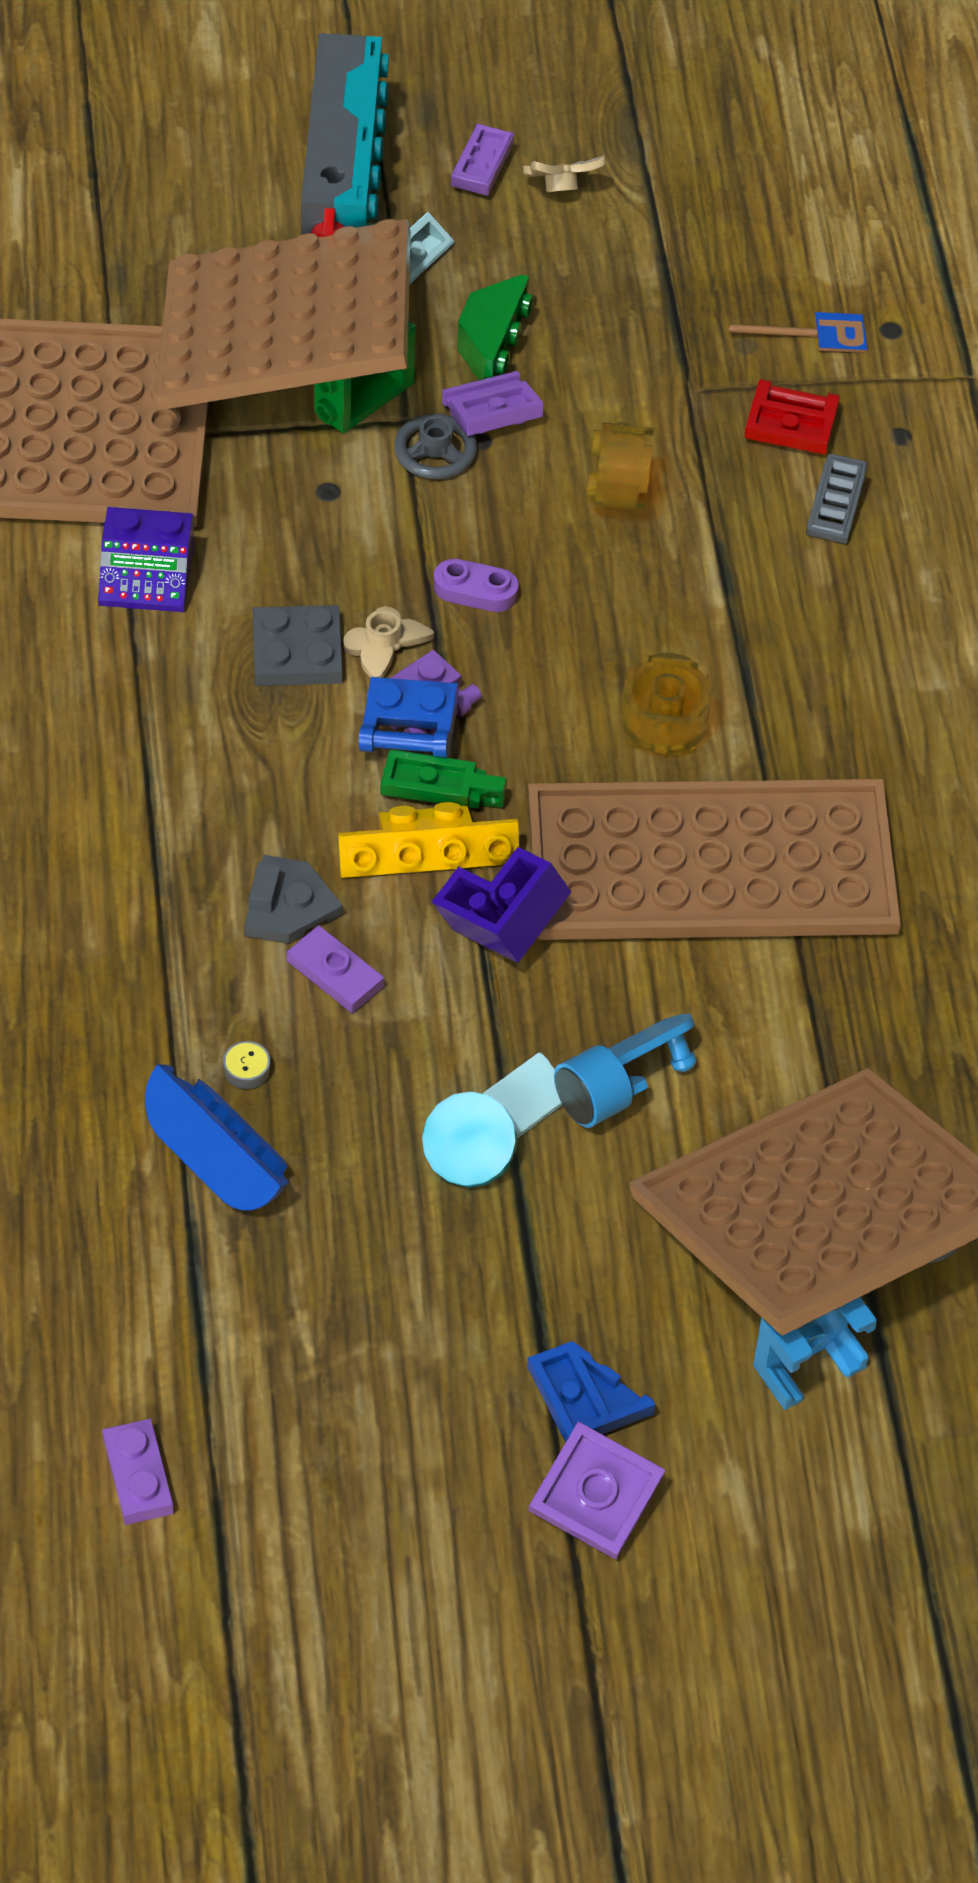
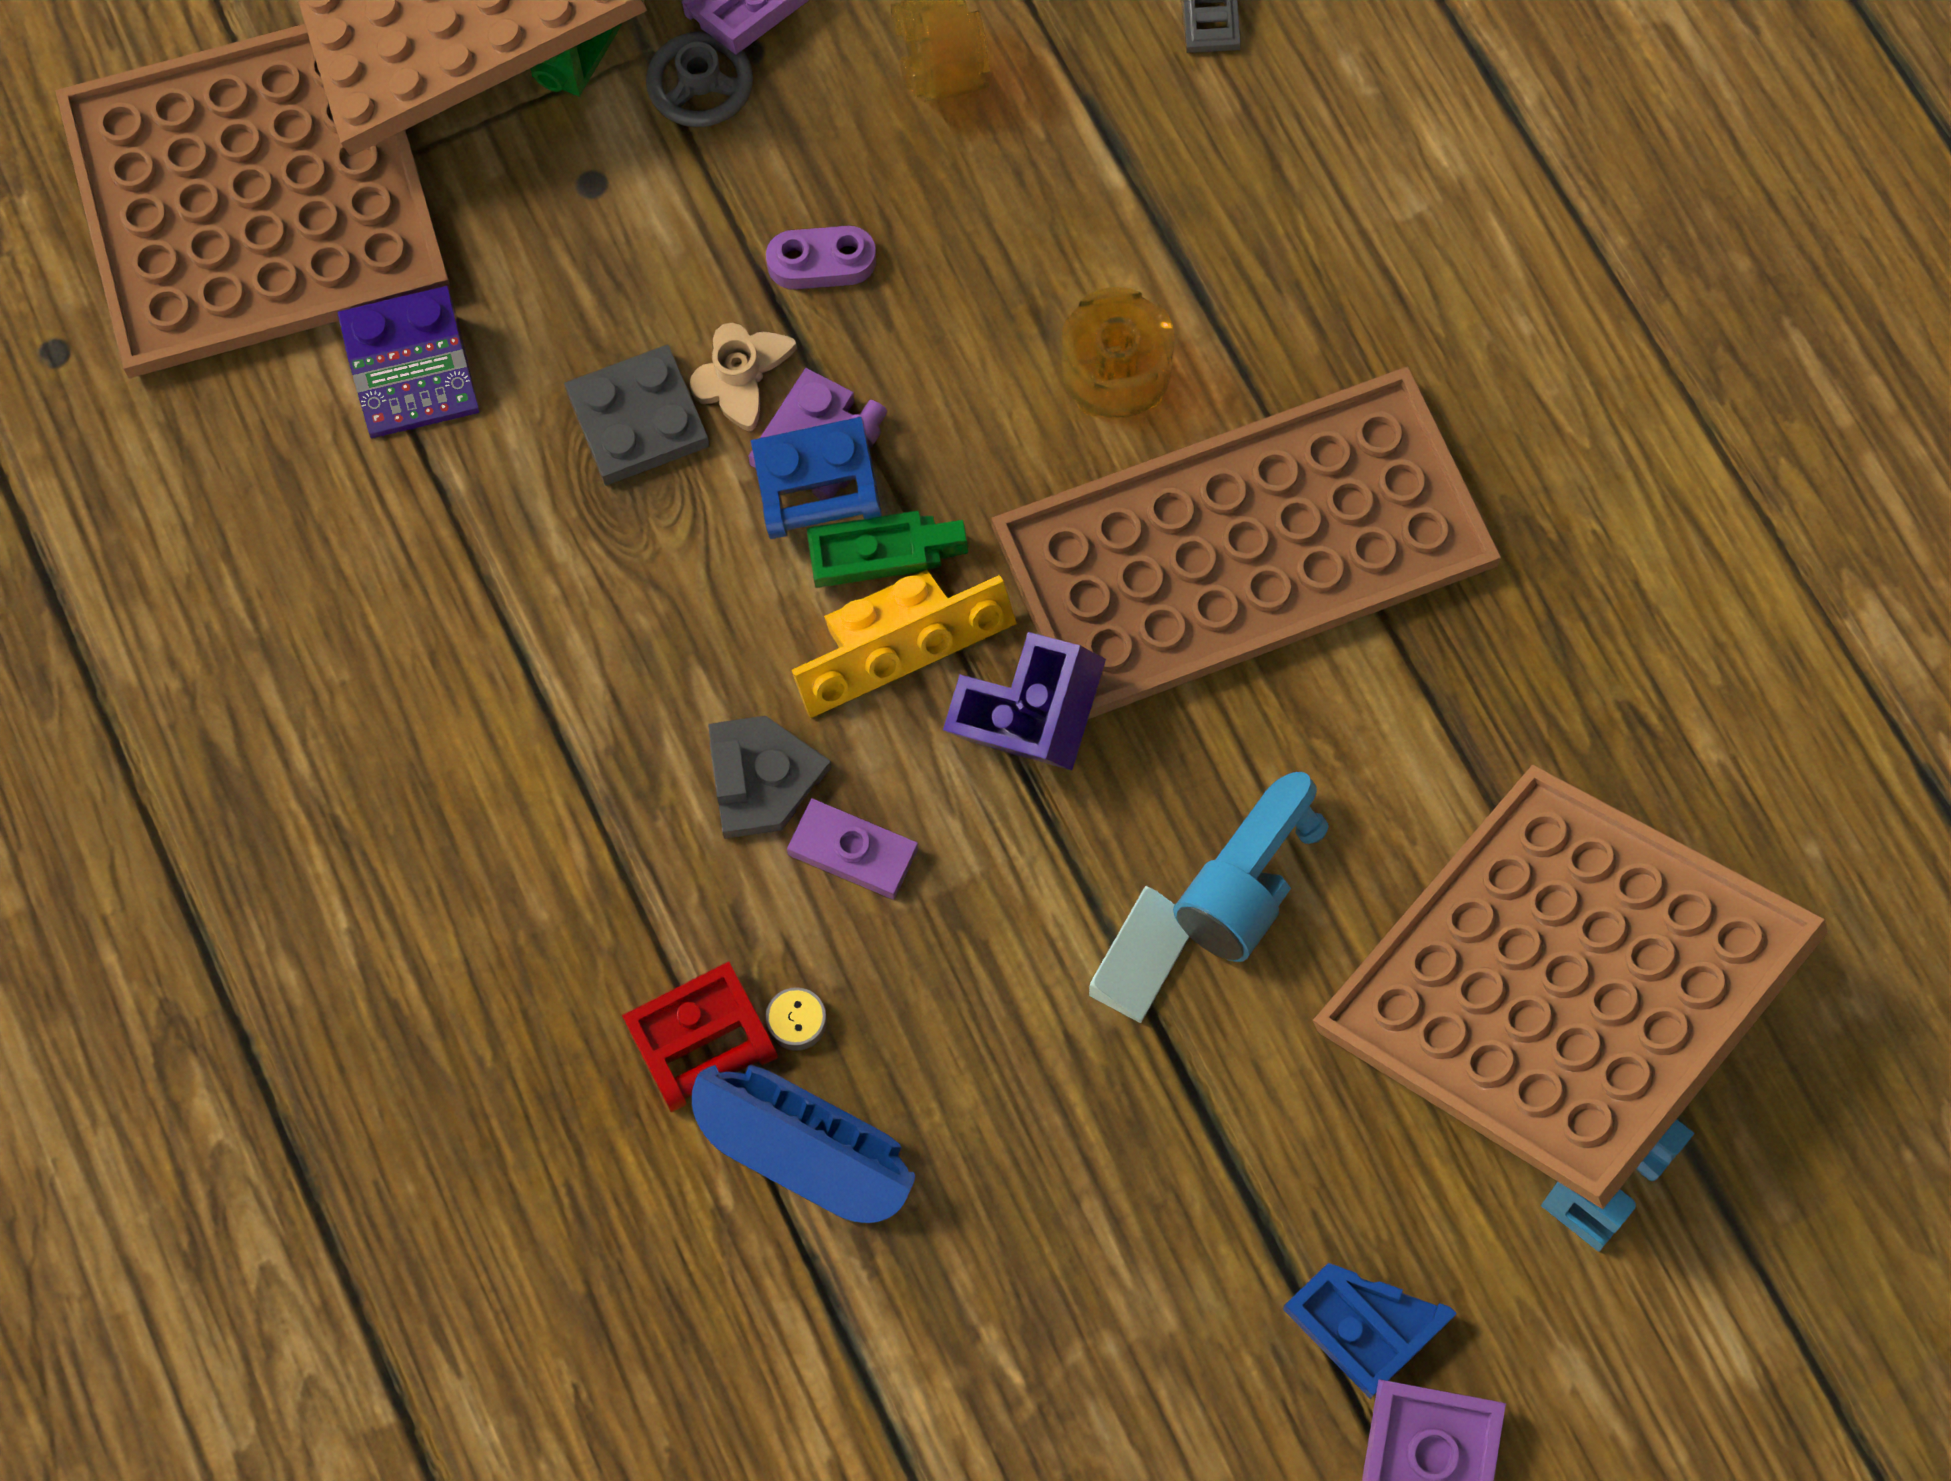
camera: 15 degrees left, 15 degrees up
tile [422,1092,518,1188] -> none
none -> red plate [622,961,778,1113]

